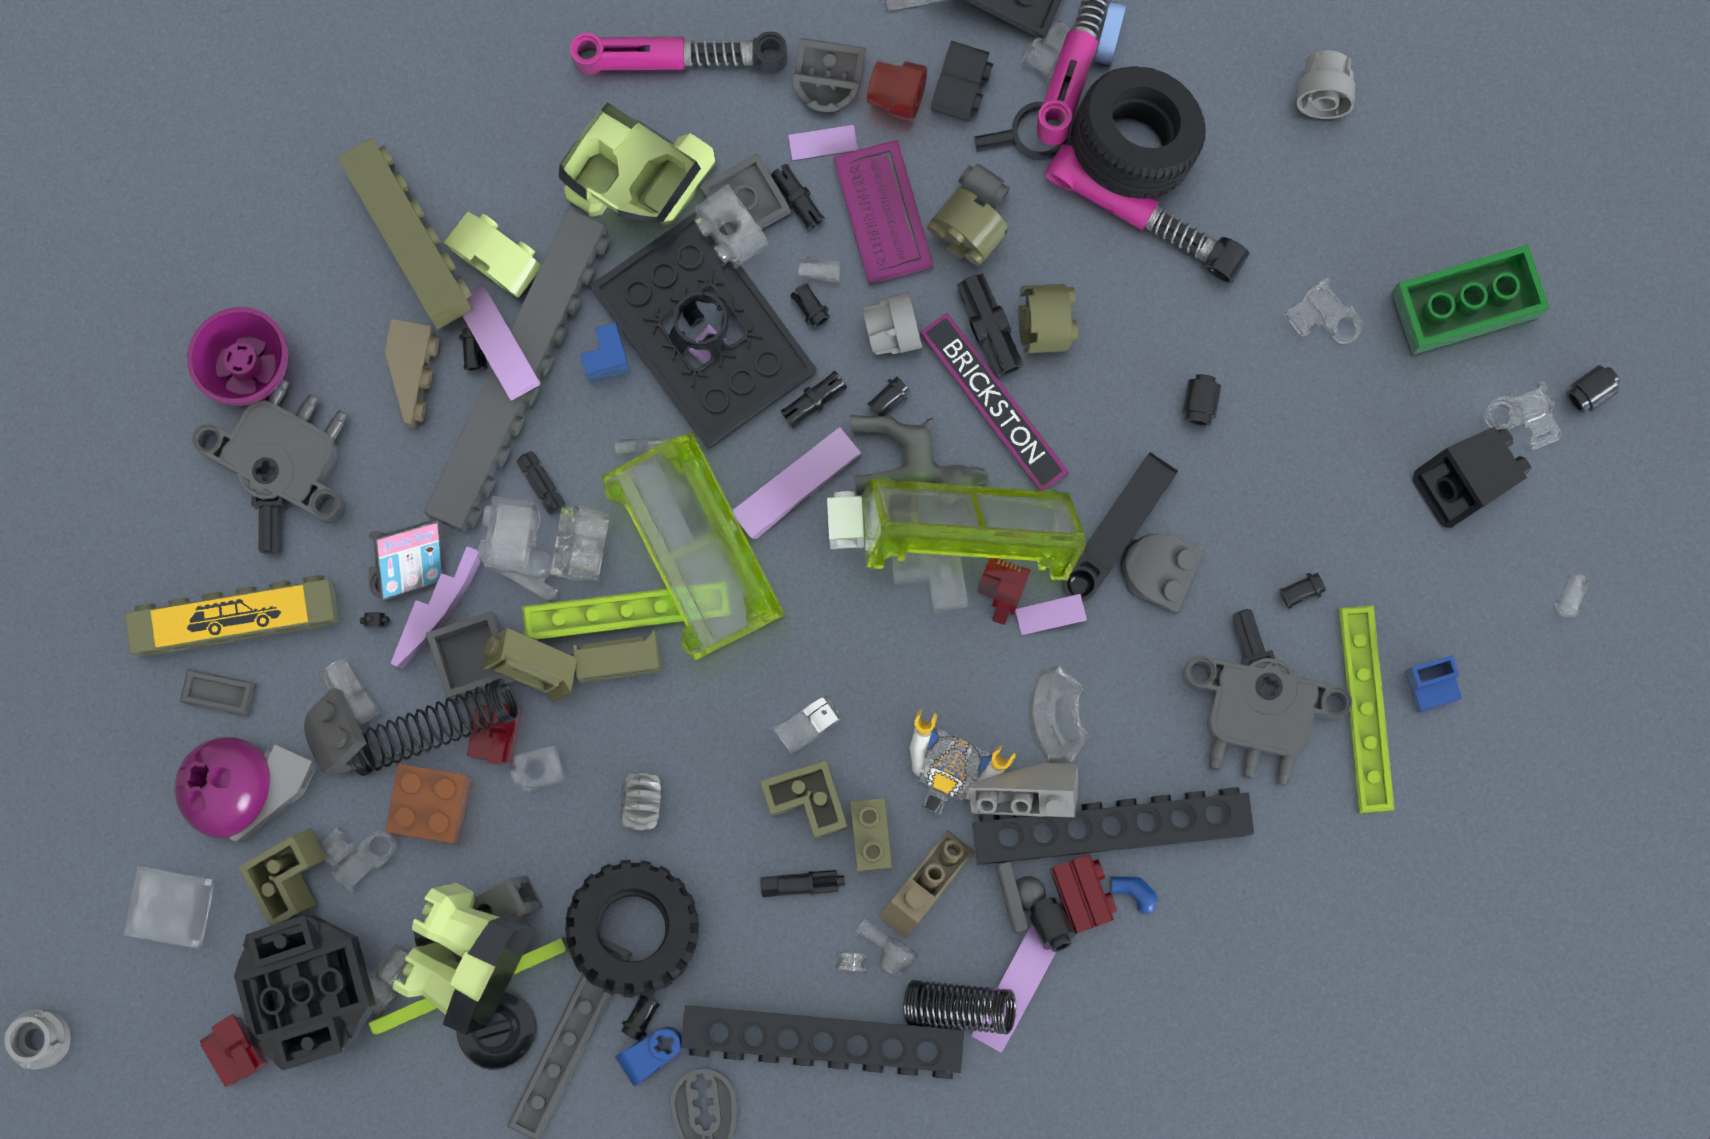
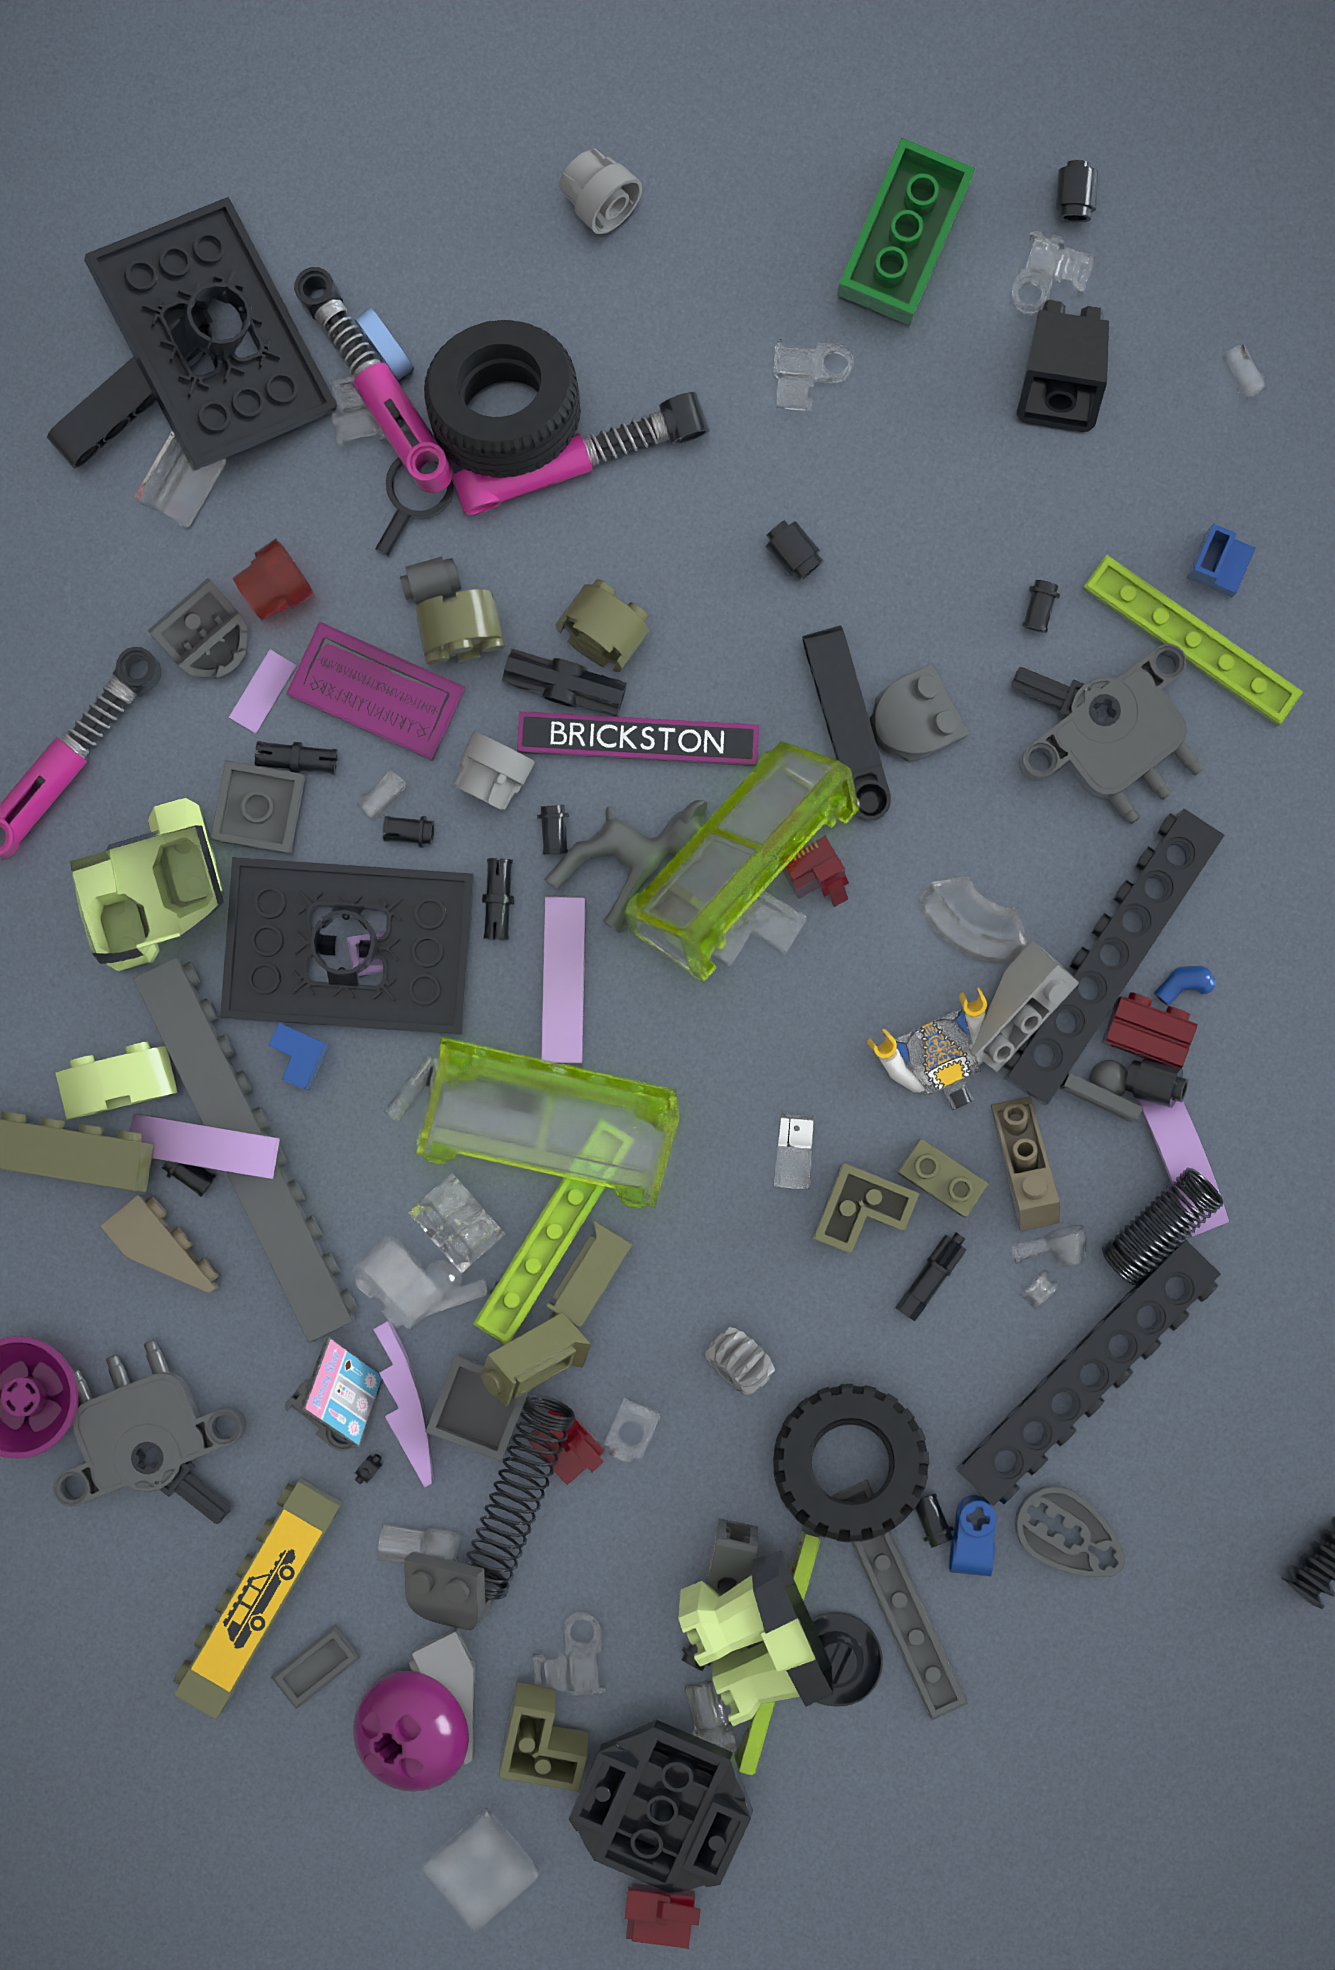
camera: 55 degrees left, 5 degrees up
dark orange brick [385,764,472,846] -> none
black axle [517,451,565,514] -> none
clear brick [694,184,768,269] -> none
white brick [827,491,864,549] -> none
black brick [931,41,994,121] -> none
lavender sticker [1015,594,1087,635] -> none

